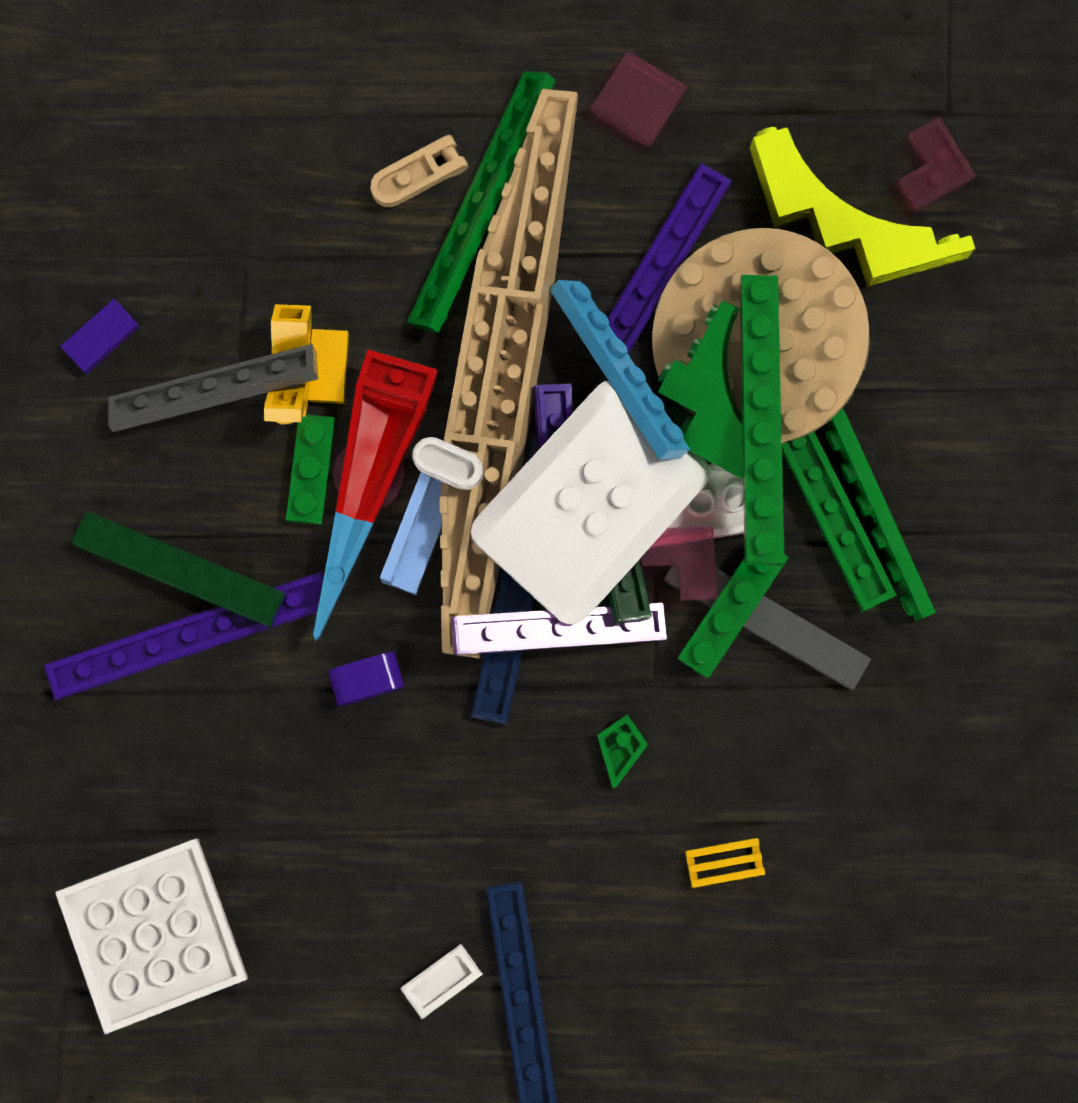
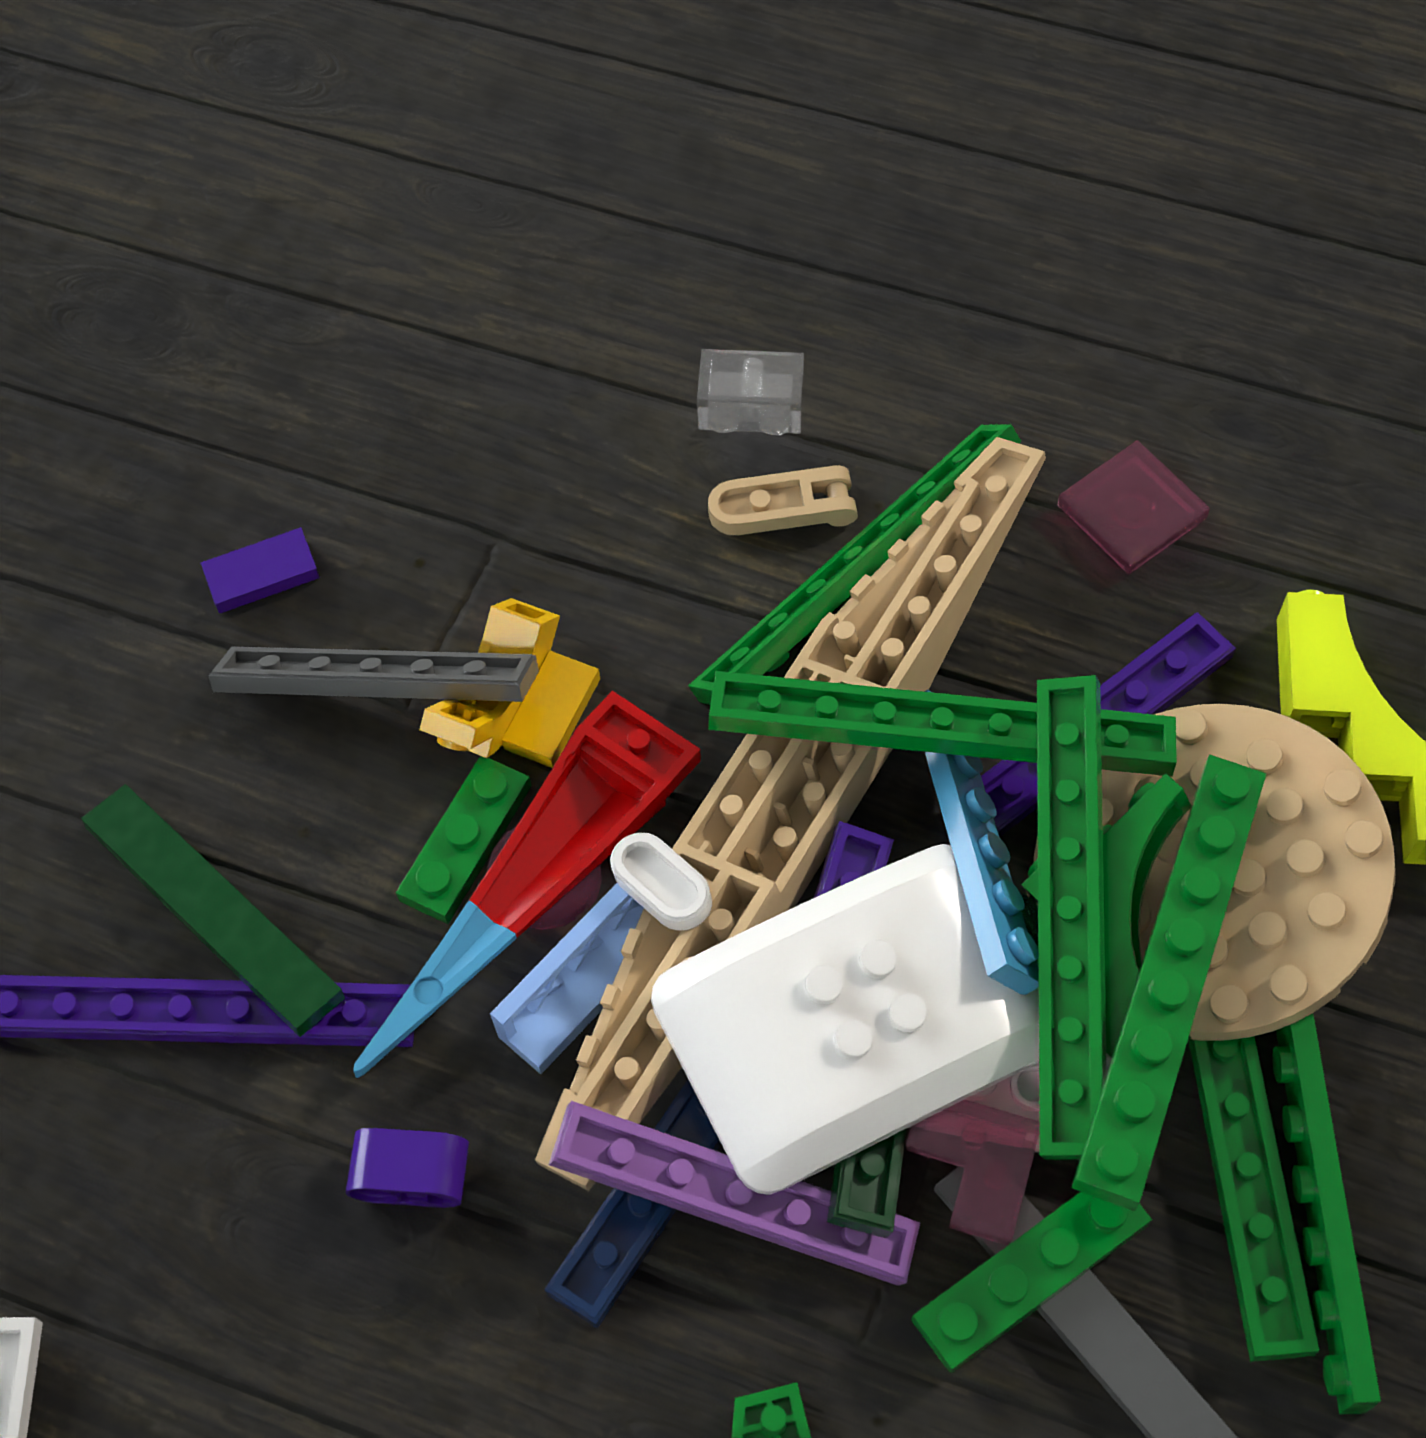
camera: 30 degrees right, 20 degrees down
none -> clear brick [697,349,804,435]
none -> green plate [708,671,1177,777]
none -> green plate [1037,675,1107,1160]

